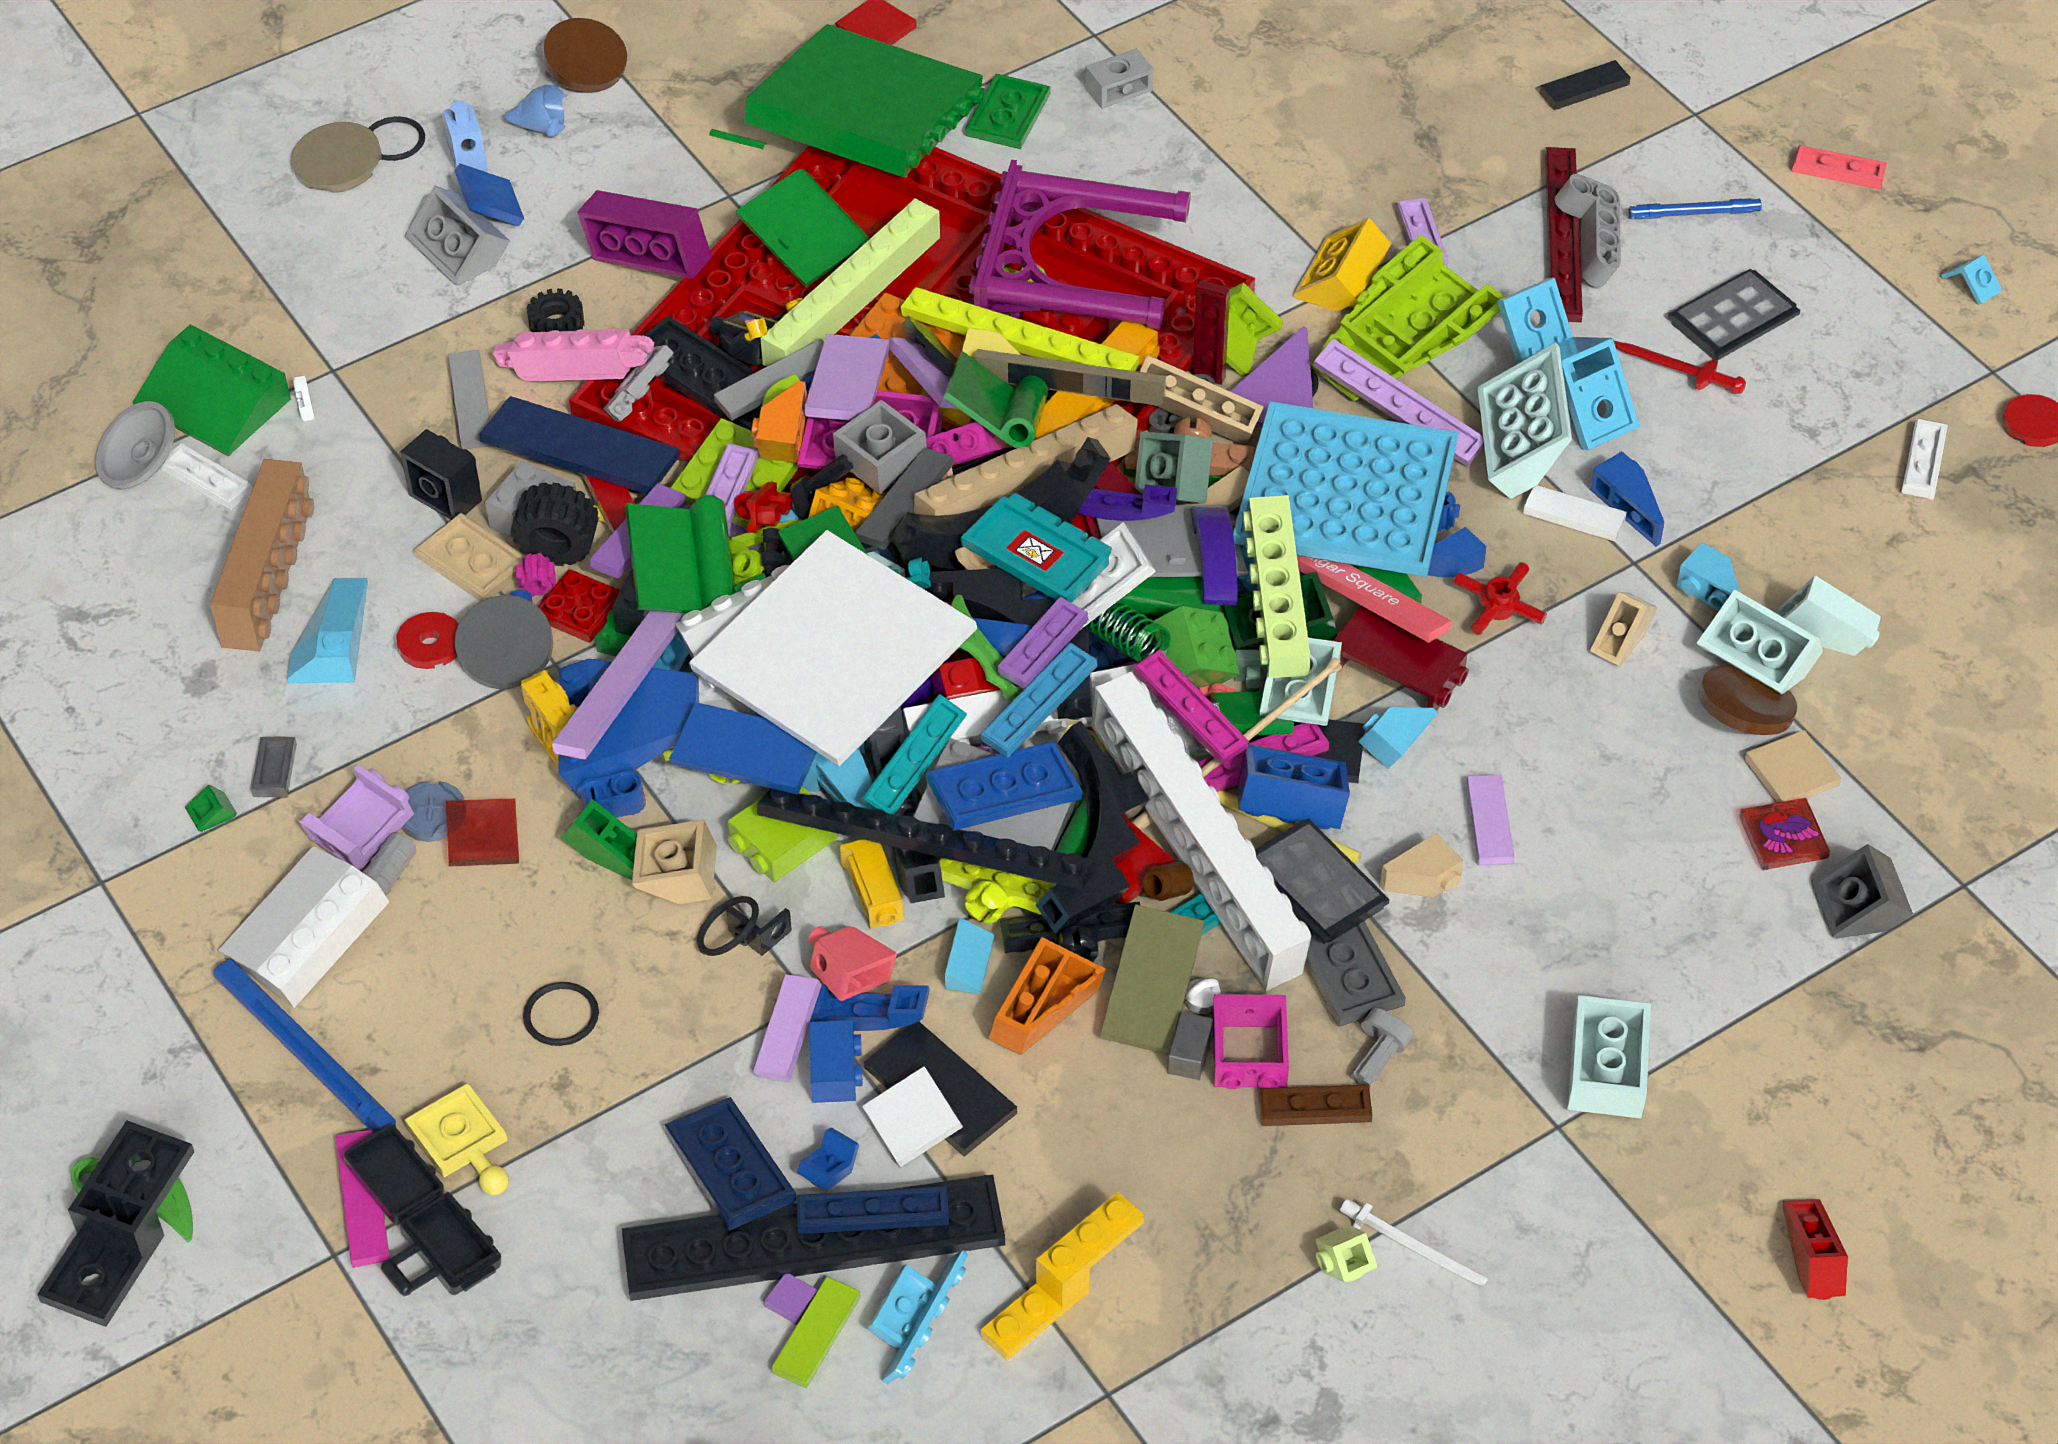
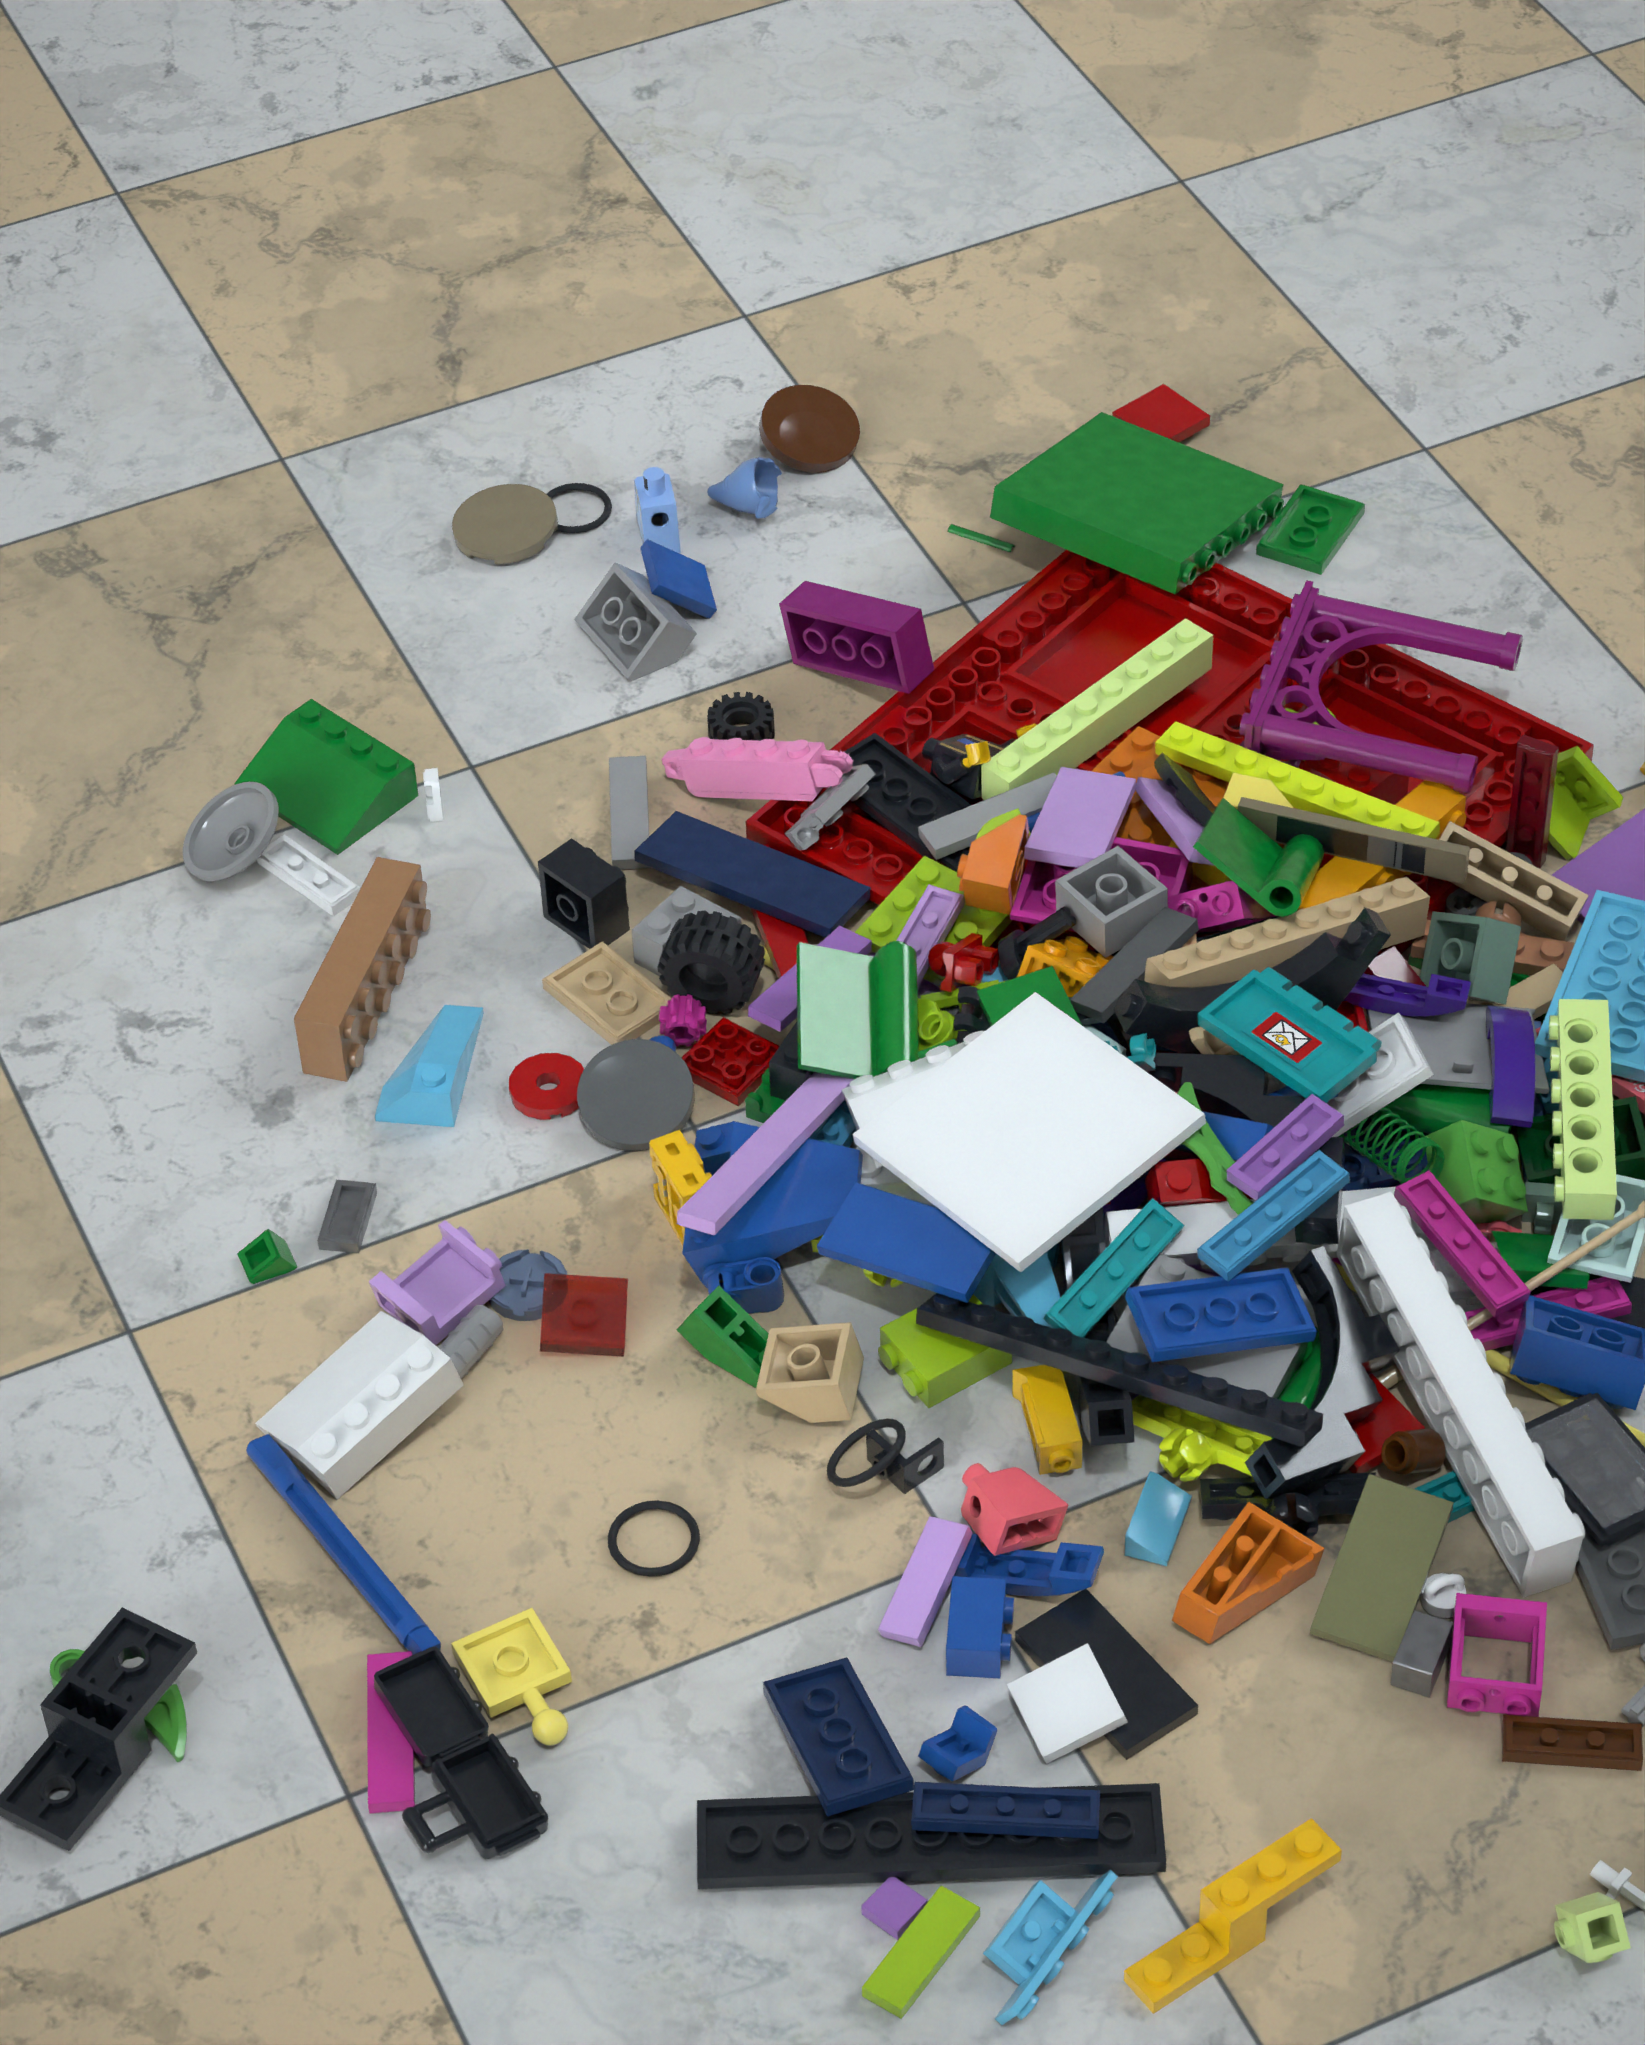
camera: 10 degrees right, 5 degrees down
green door [736,169,871,288] -> none
light grey brick [1085,48,1153,109] -> none

